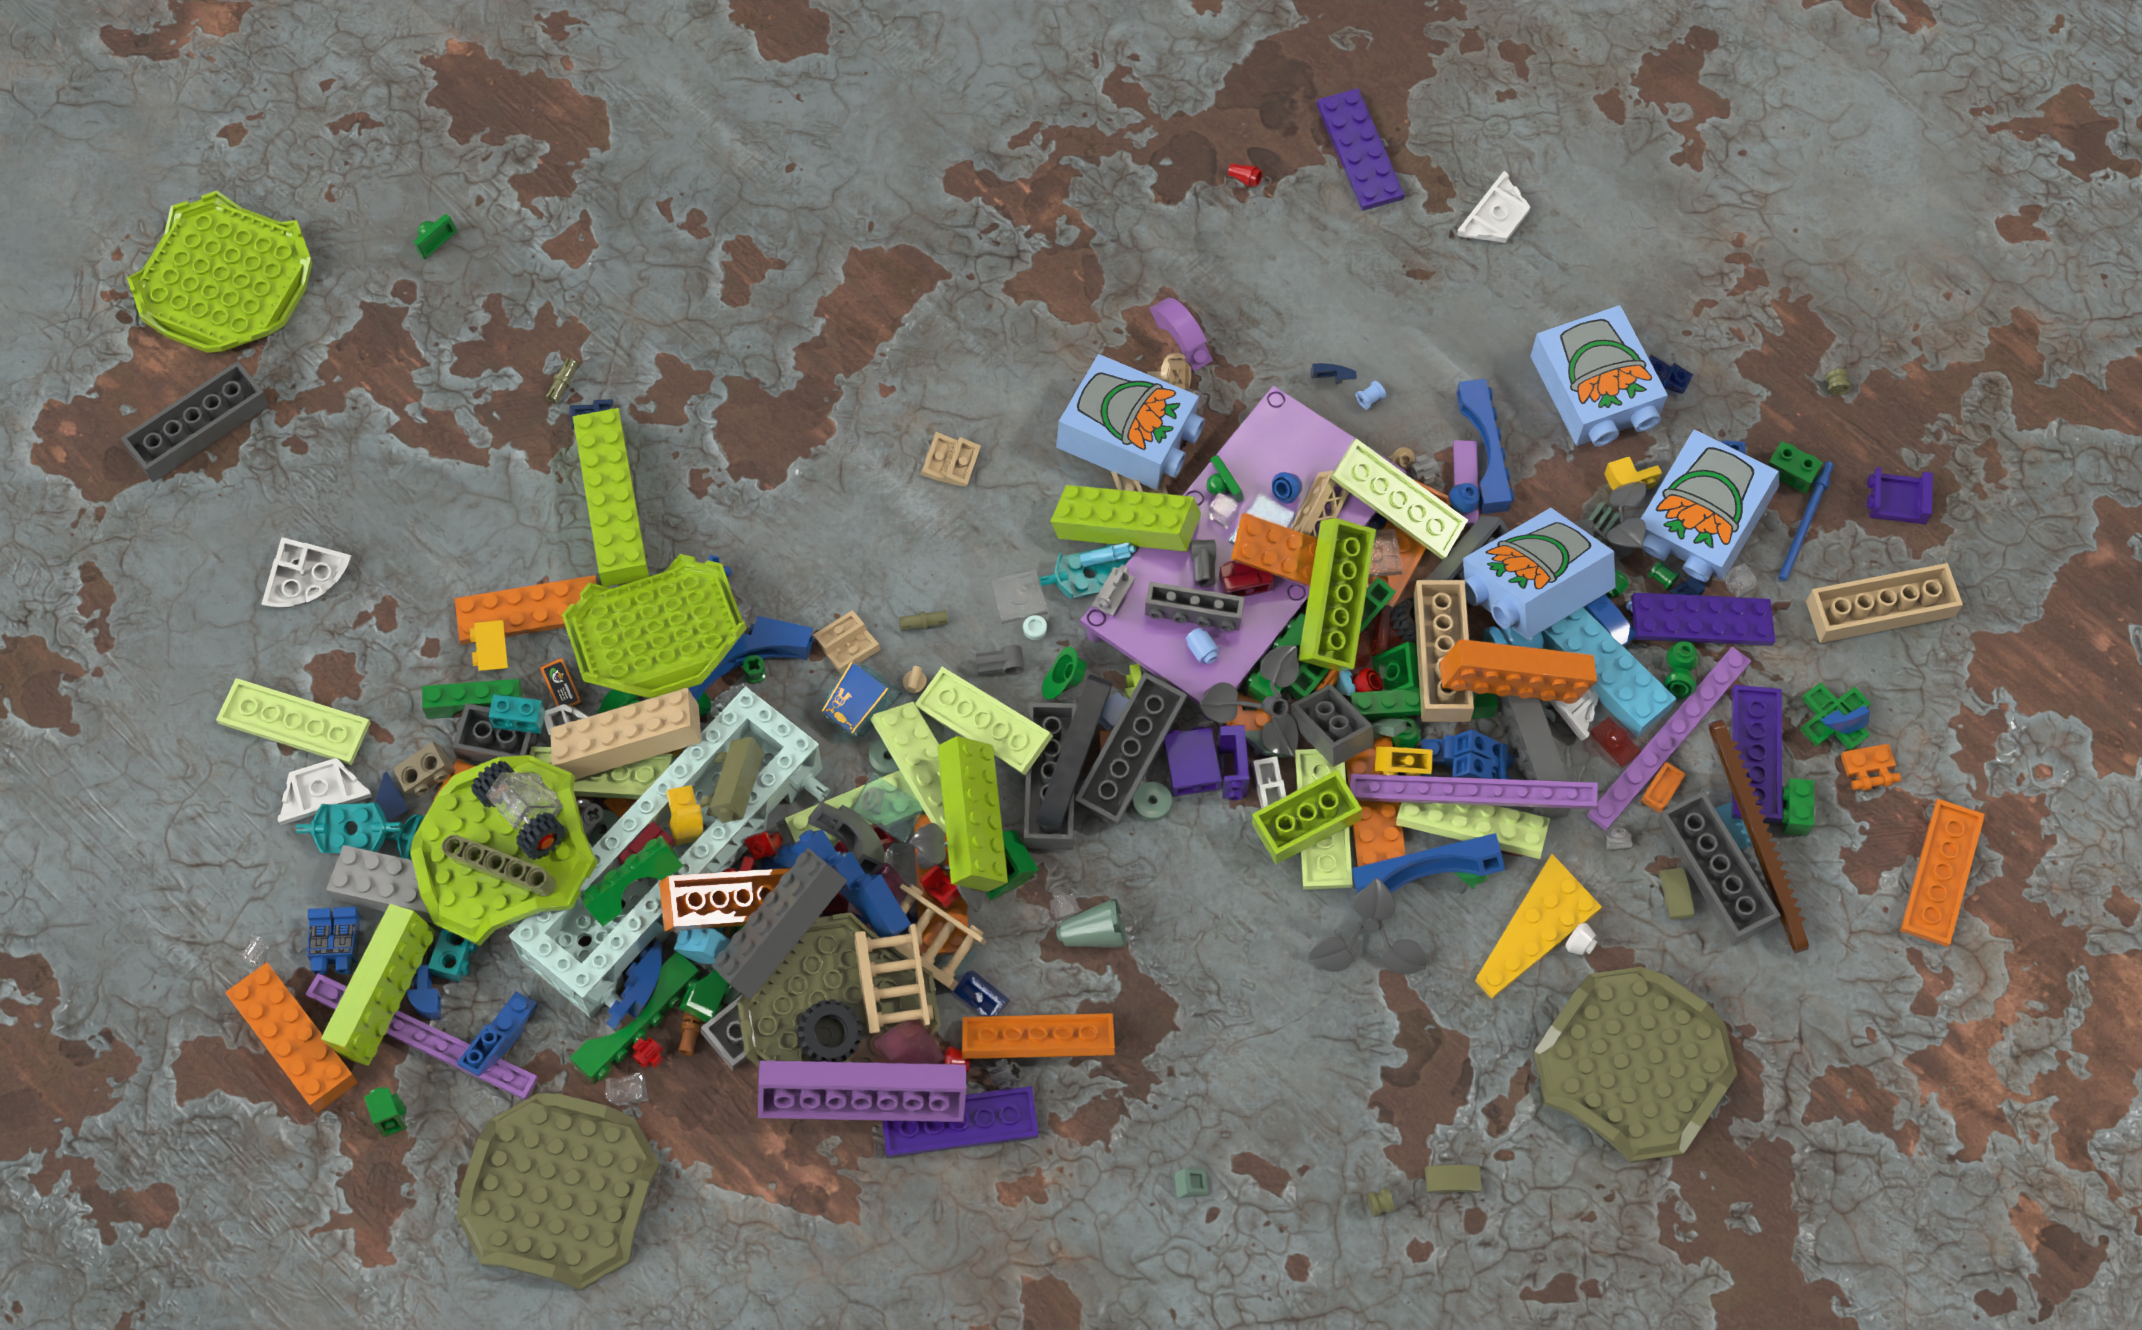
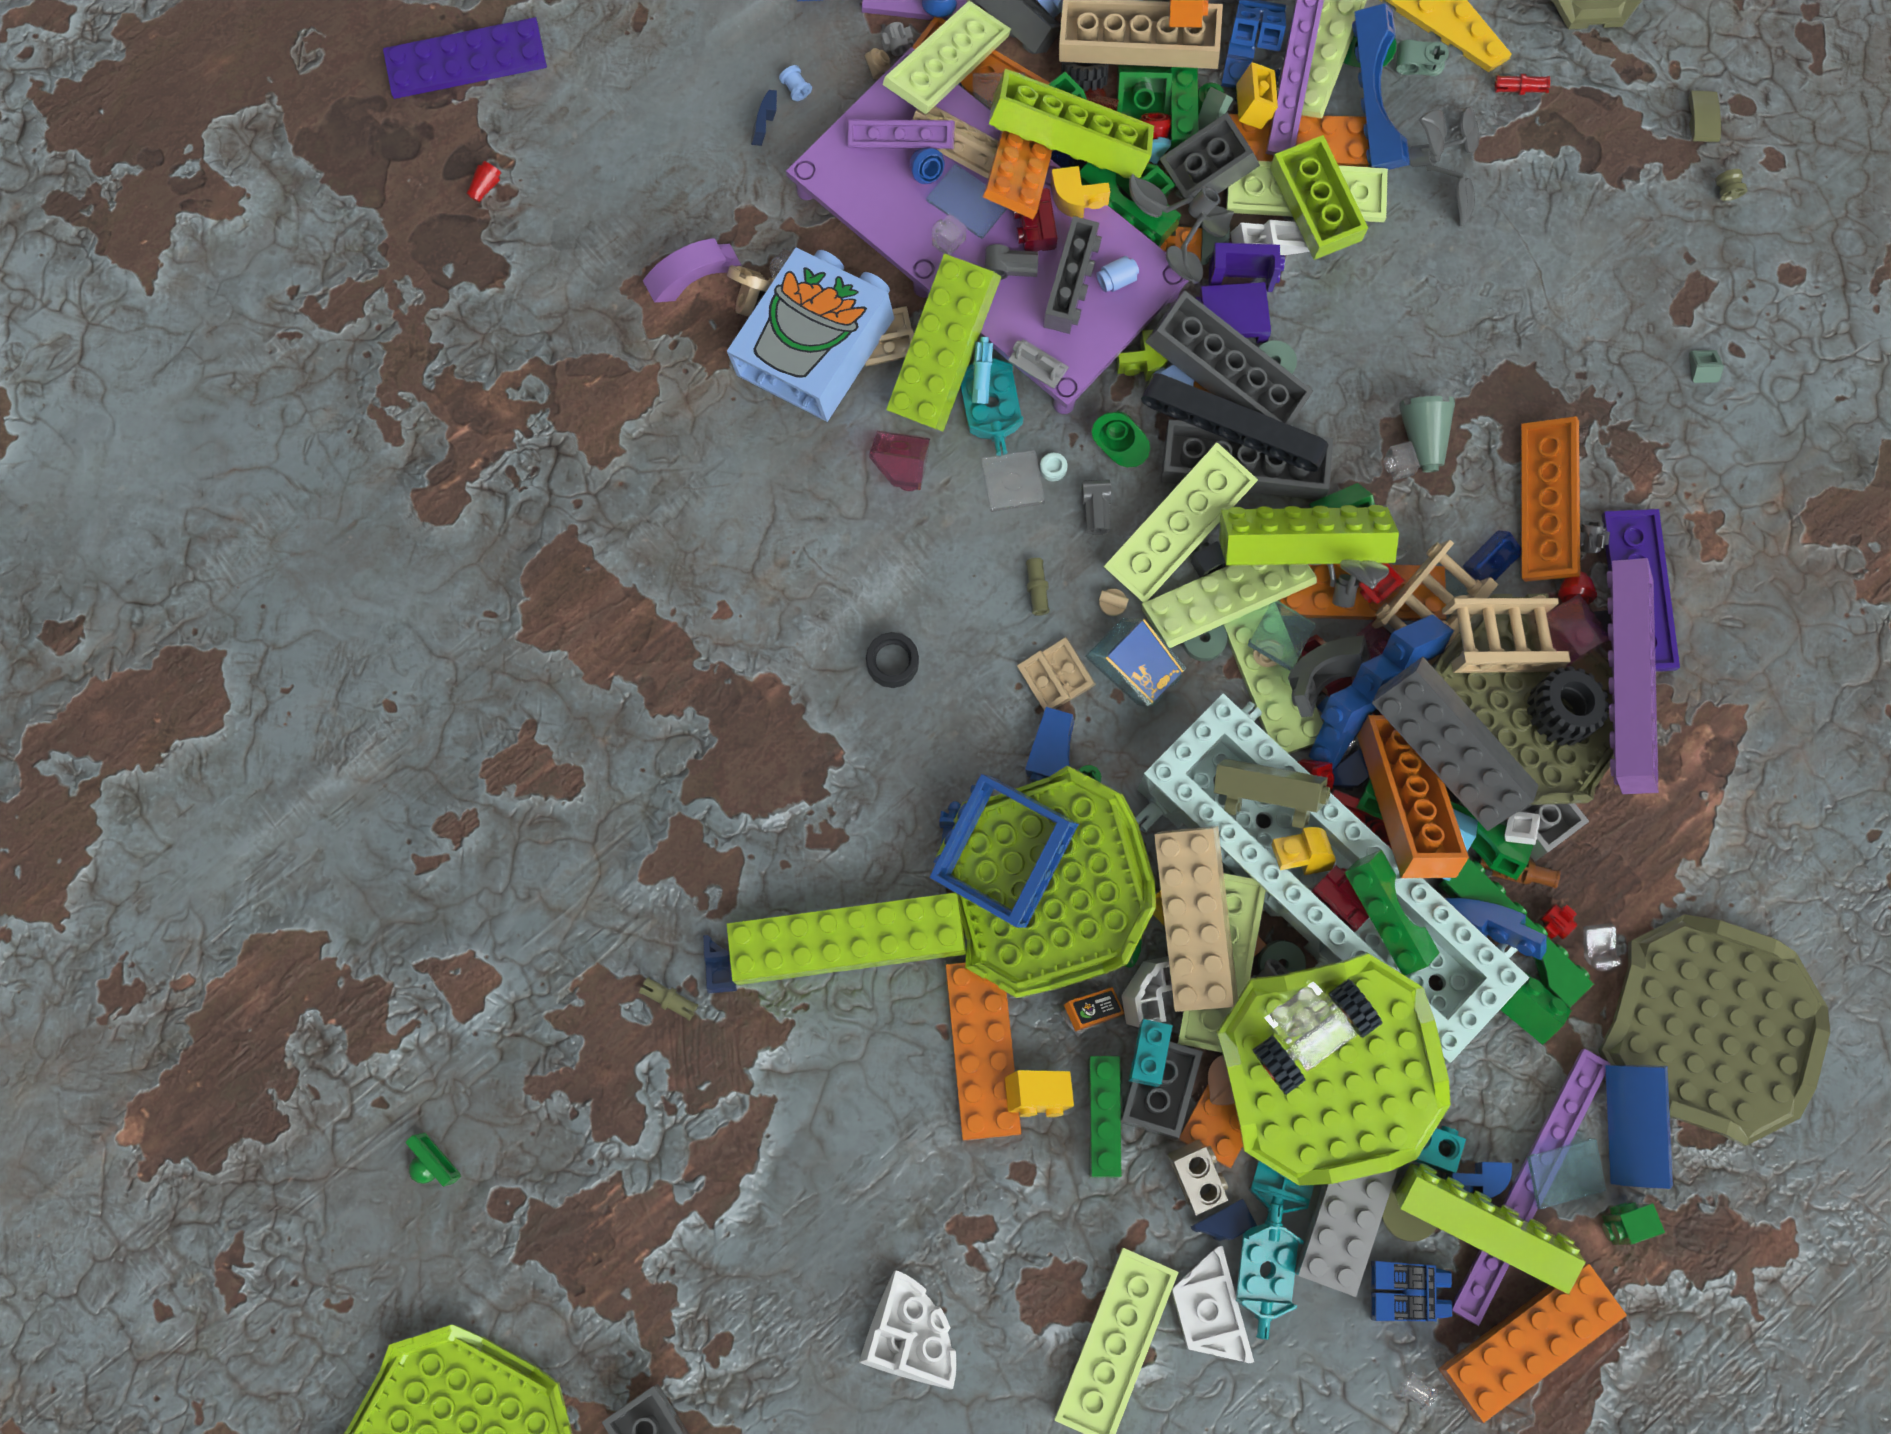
camera: 85 degrees left, 10 degrees up
olive beam [442,835,556,896] -> none
blue slope [457,991,538,1077] -> none
tan slope [920,432,981,487] -> none
green tile [1206,455,1244,503] -> none
none -> medium lavender tile [847,119,955,149]
none -> black tyre [866,632,919,688]
none -> clear pink slope [869,431,930,491]
none -> blue window [929,774,1079,928]
none -> yellow brick [1050,166,1110,218]
none -> sand green piece [1396,40,1449,76]
none -> red pin [1494,74,1550,95]
none -> green brick [1500,972,1572,1045]
none -> white plate [1505,812,1540,845]
none -> clear light blue piece [1527,1138,1606,1209]
none -> blue slope [1605,1065,1673,1189]

